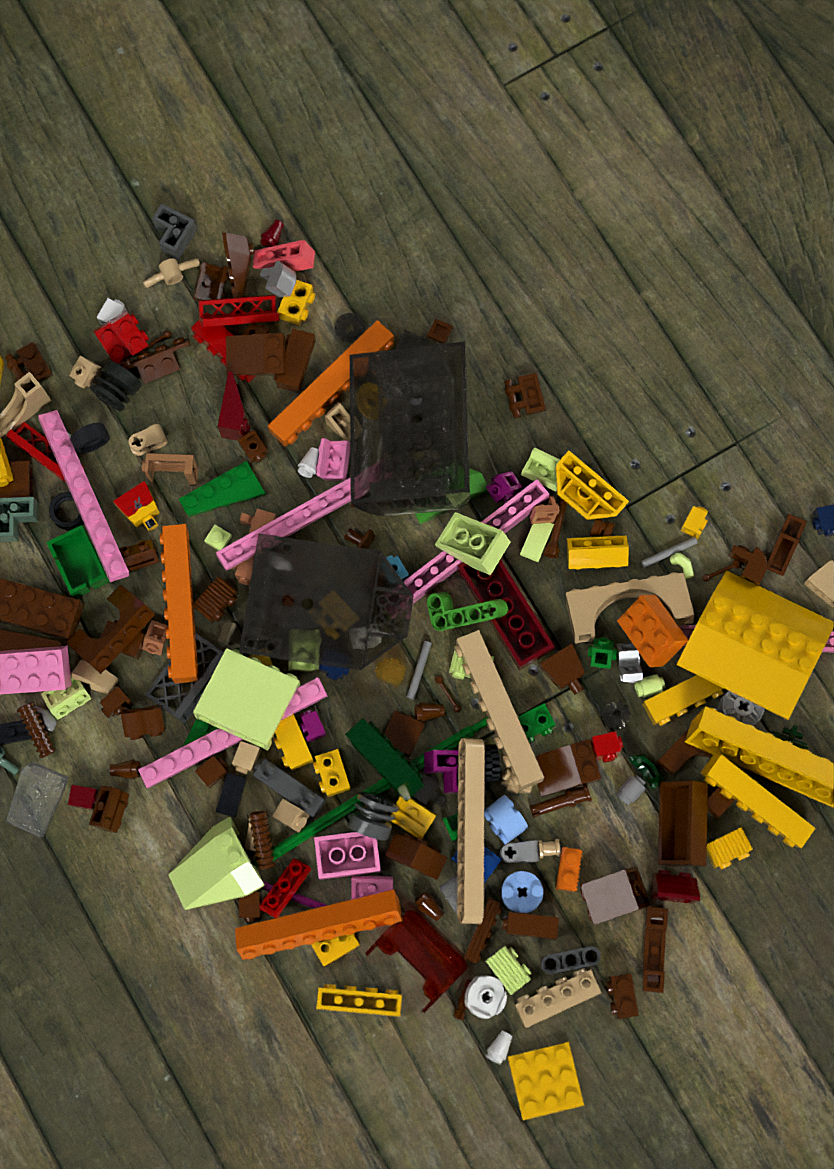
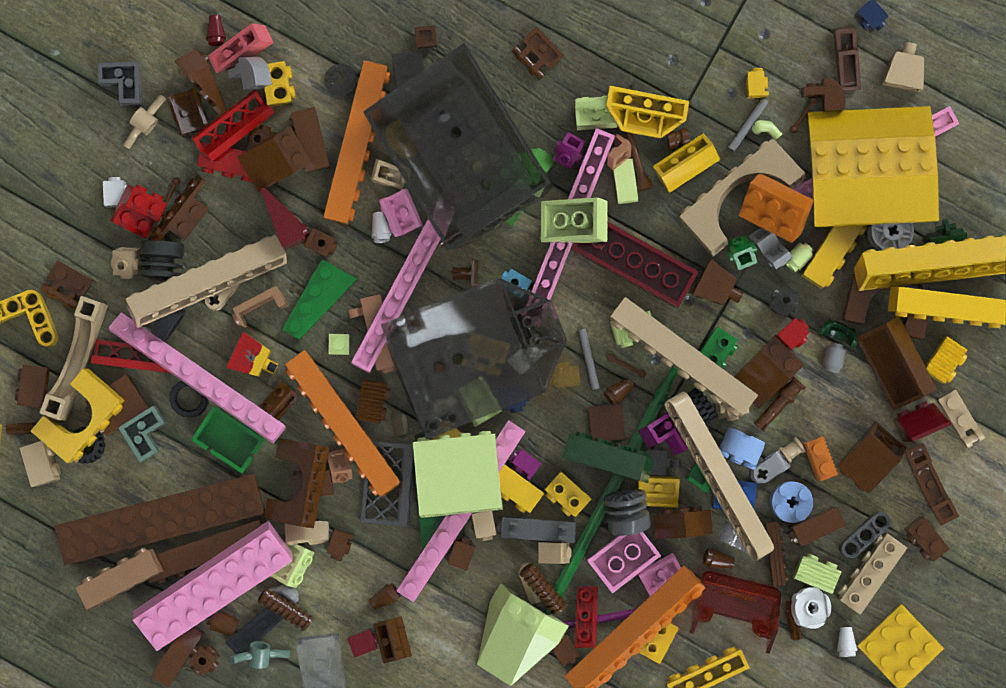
camera: 40 degrees left, 10 degrees up
reddish brown brick [121,705,166,740] -> none
black tile [216,773,247,818] -> none
bright green beam [427,592,508,631] -> none
none -> tan brick [125,234,287,328]
none -> tan plate [937,390,985,449]

